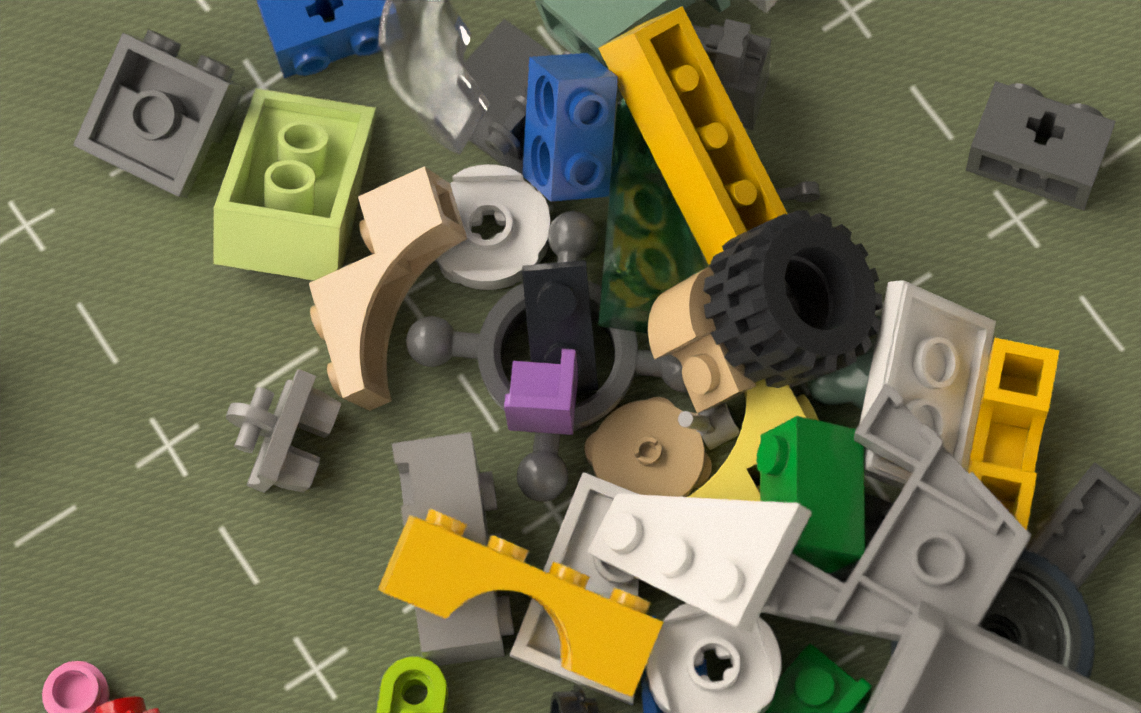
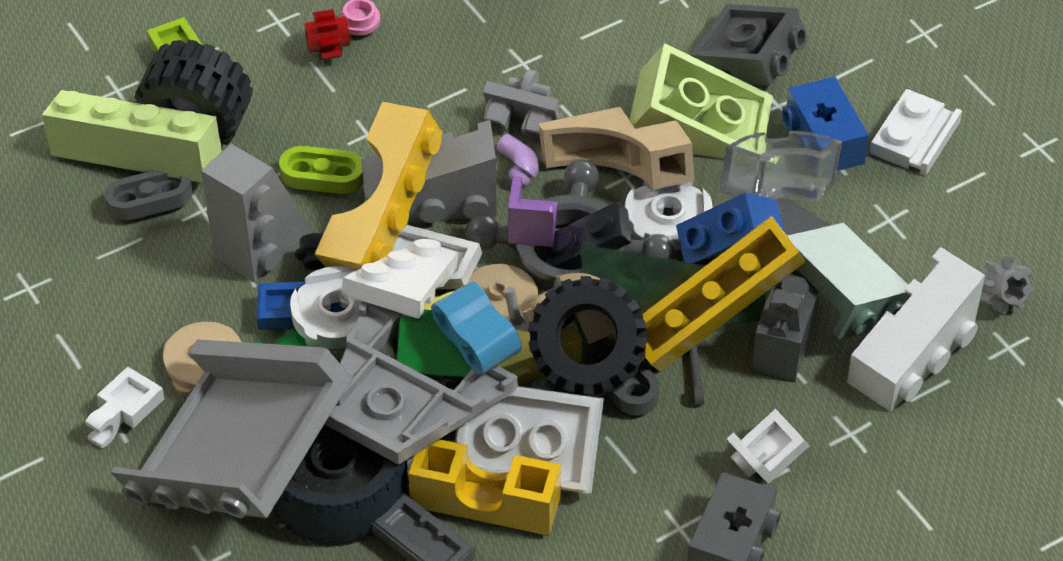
camera: 85 degrees right, 20 degrees down
none -> dark azure axle [431,281,522,375]
none -> lavender arm [496,133,539,187]
none -> white bracket [727,409,810,484]

